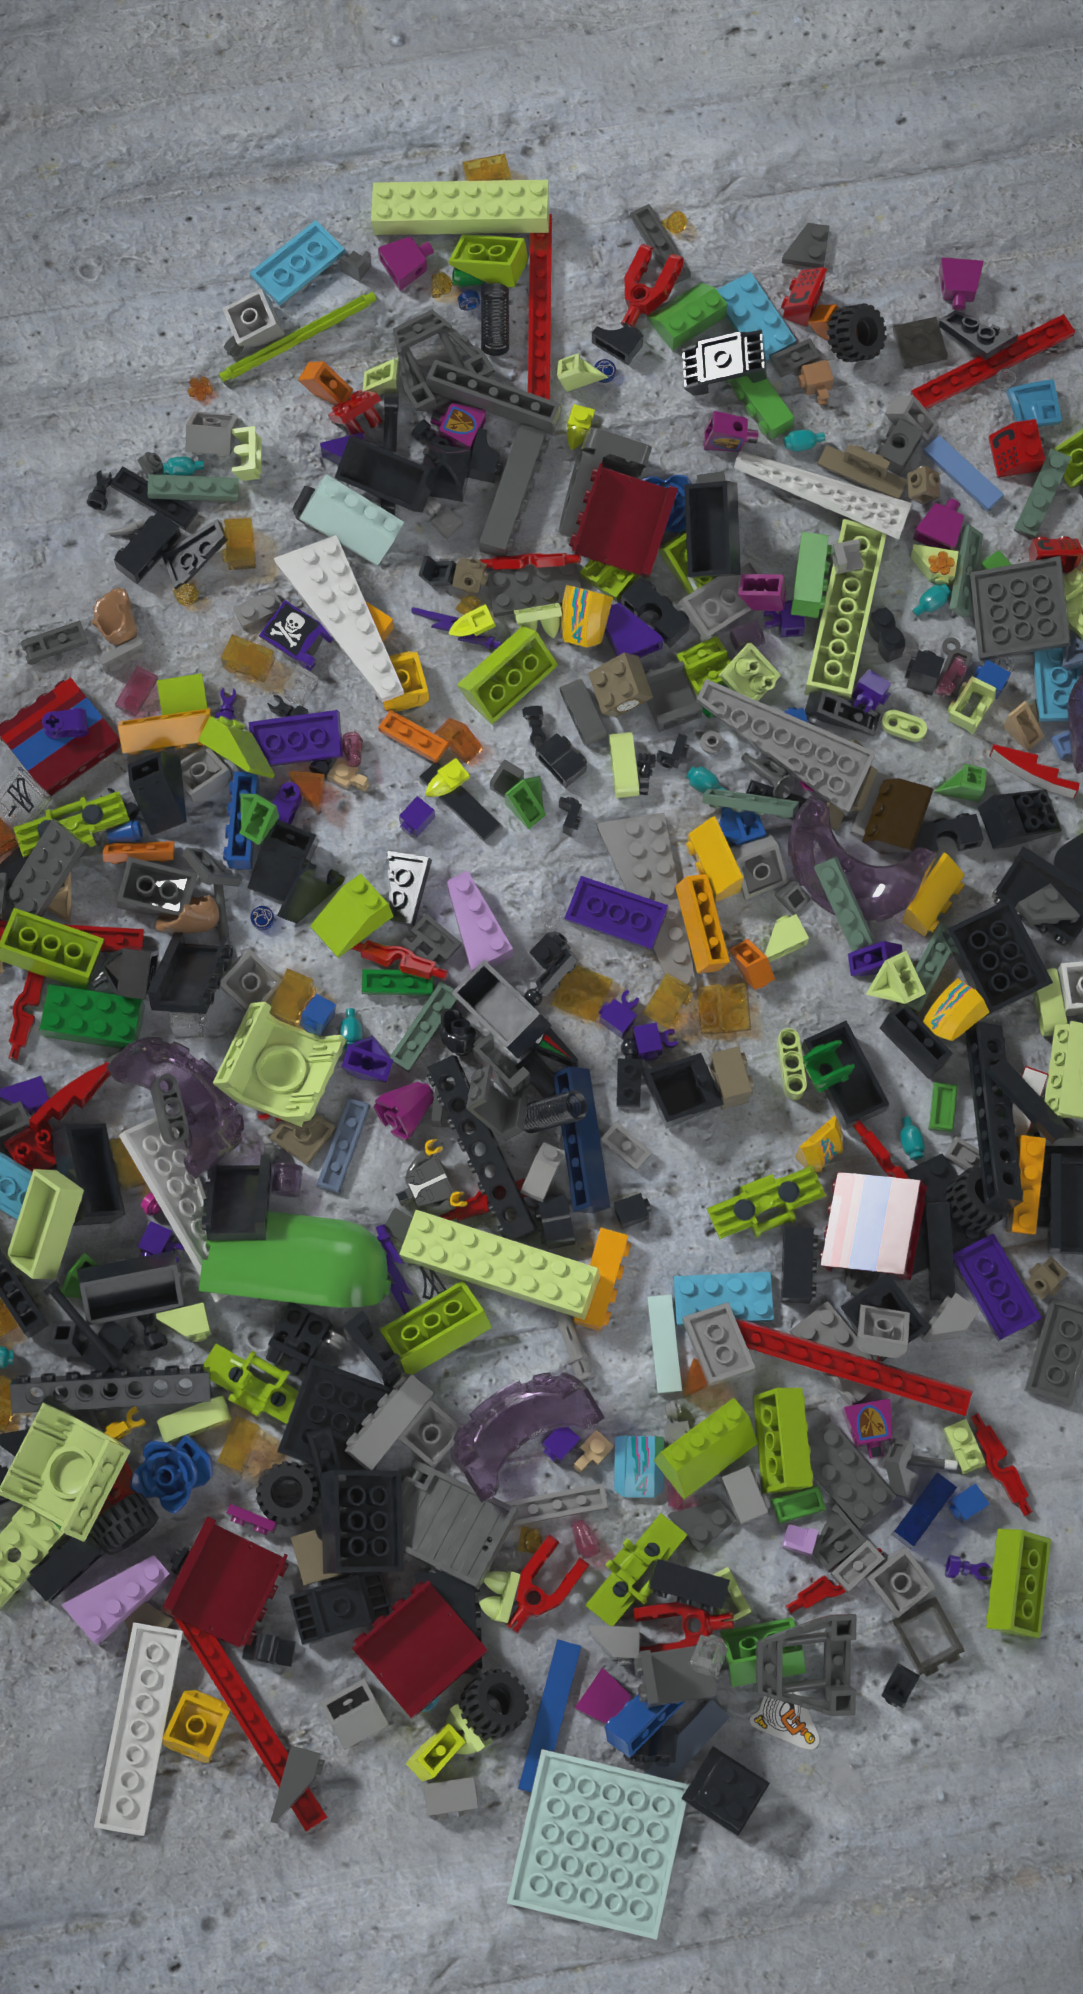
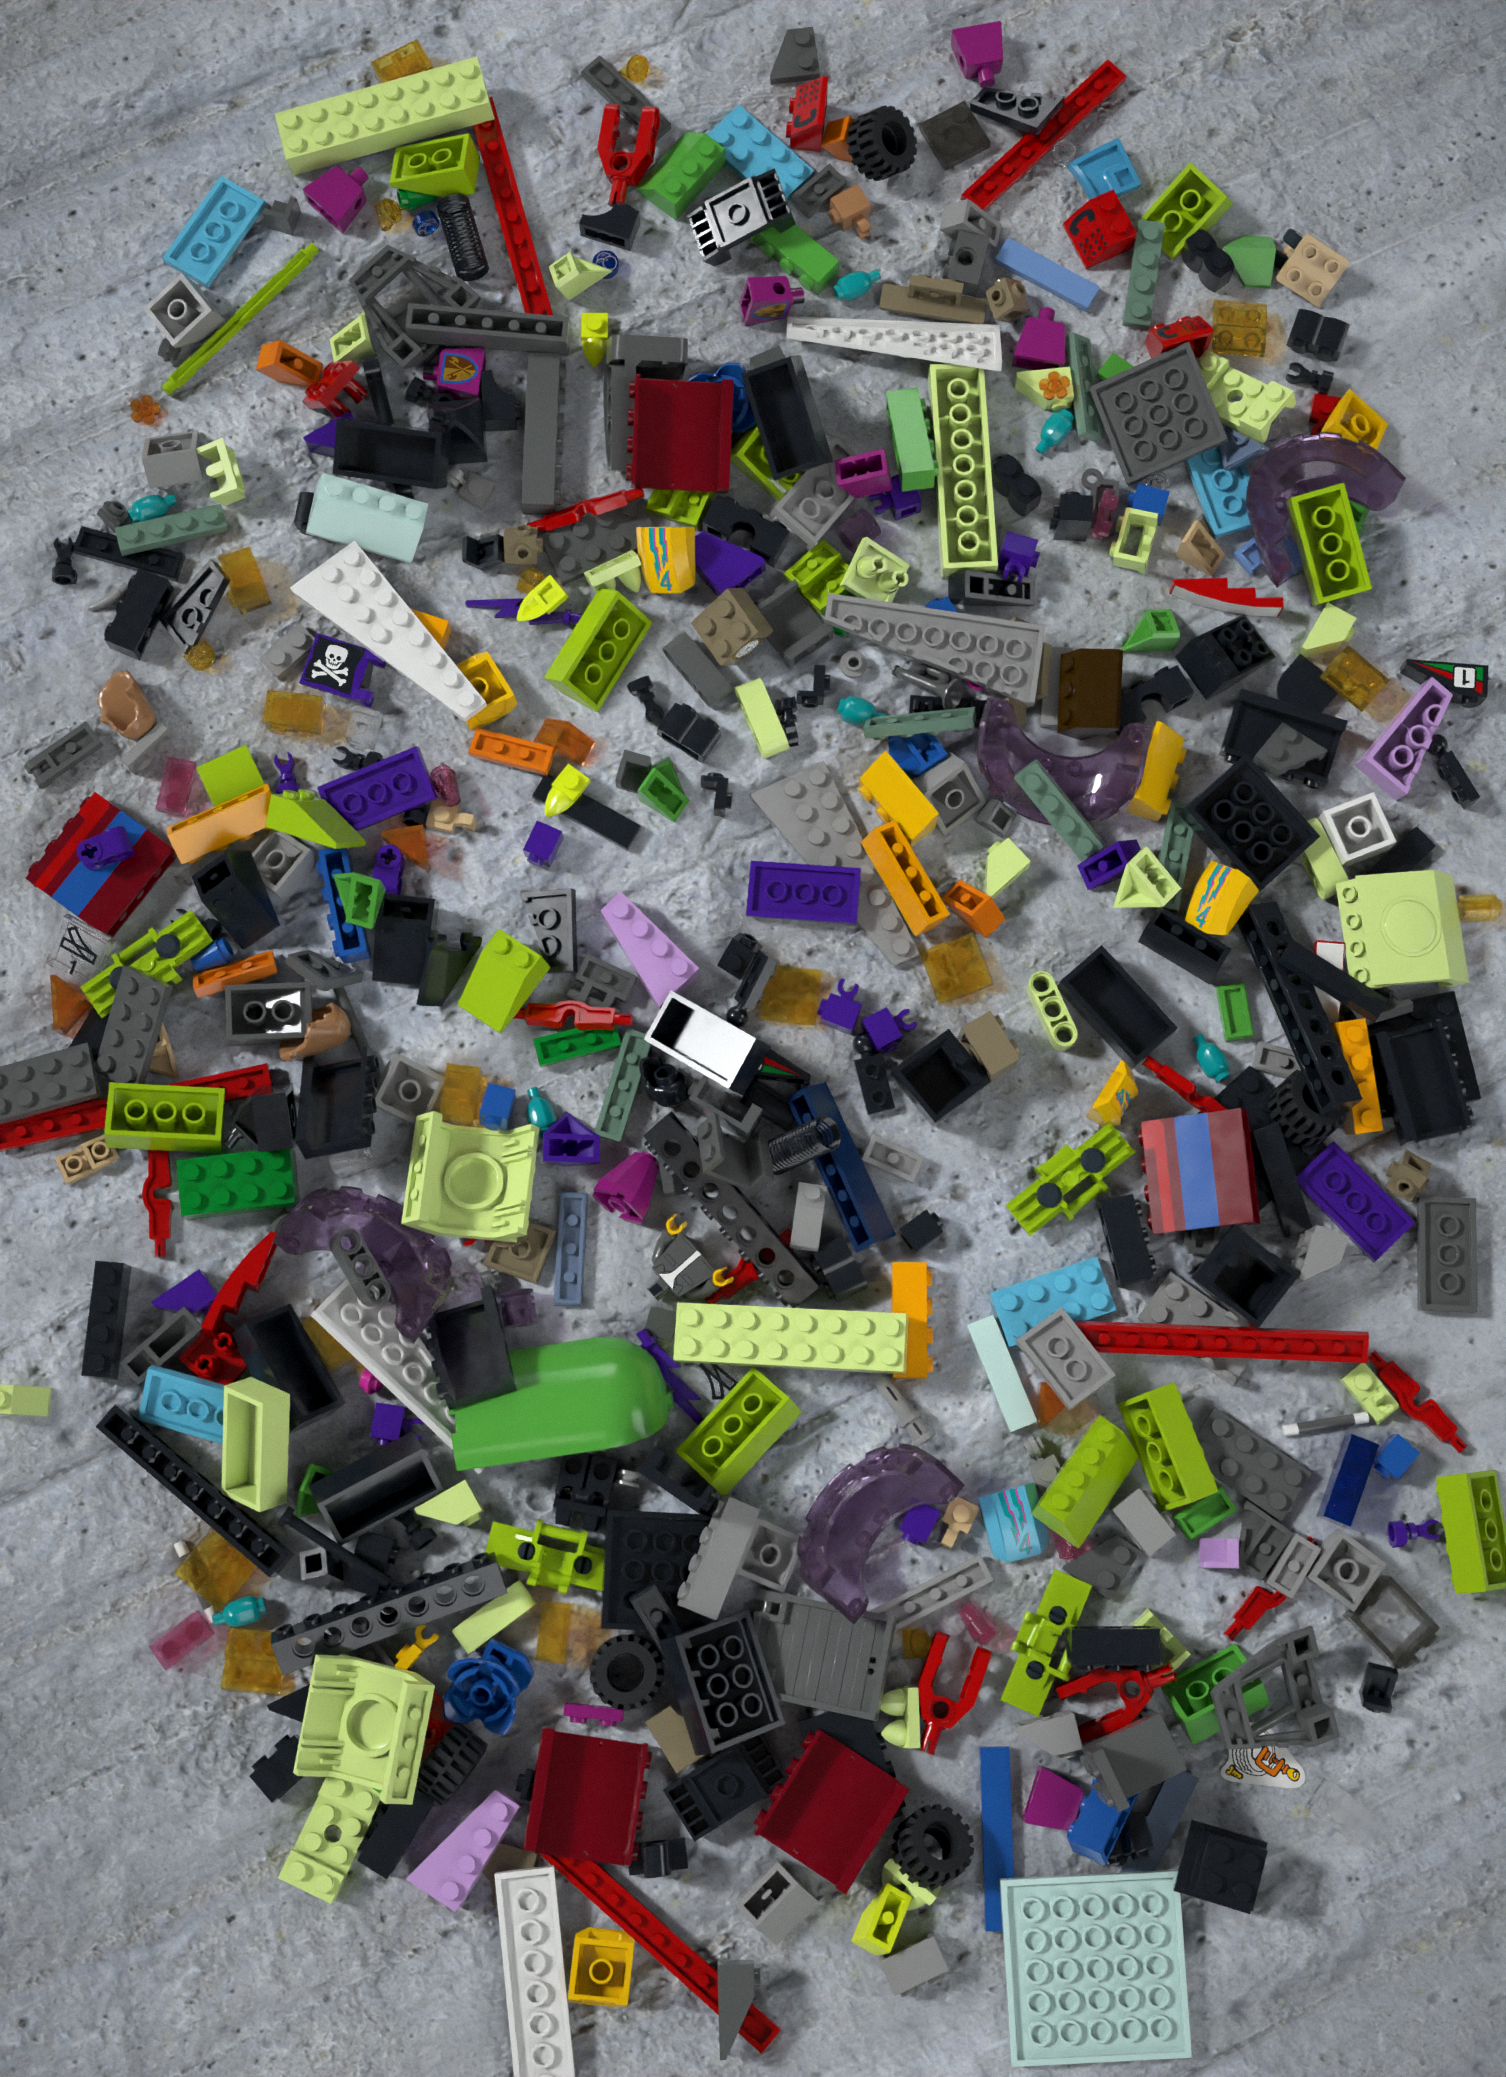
camera: 15 degrees left, 5 degrees up
clear blue tile [250,906,274,930] -> none
clear yellow brick [642,973,694,1028] -> none
clear brick [690,1635,728,1679] -> none
green piece [803,1040,855,1093] -> none
light grey panel [831,539,863,574] -> none
torso [842,1398,892,1459] -> none
light grey slope [856,1305,910,1358] -> none
yellowish green plate [881,710,927,742] -> none
dark grey slope [884,1438,920,1498] -> none

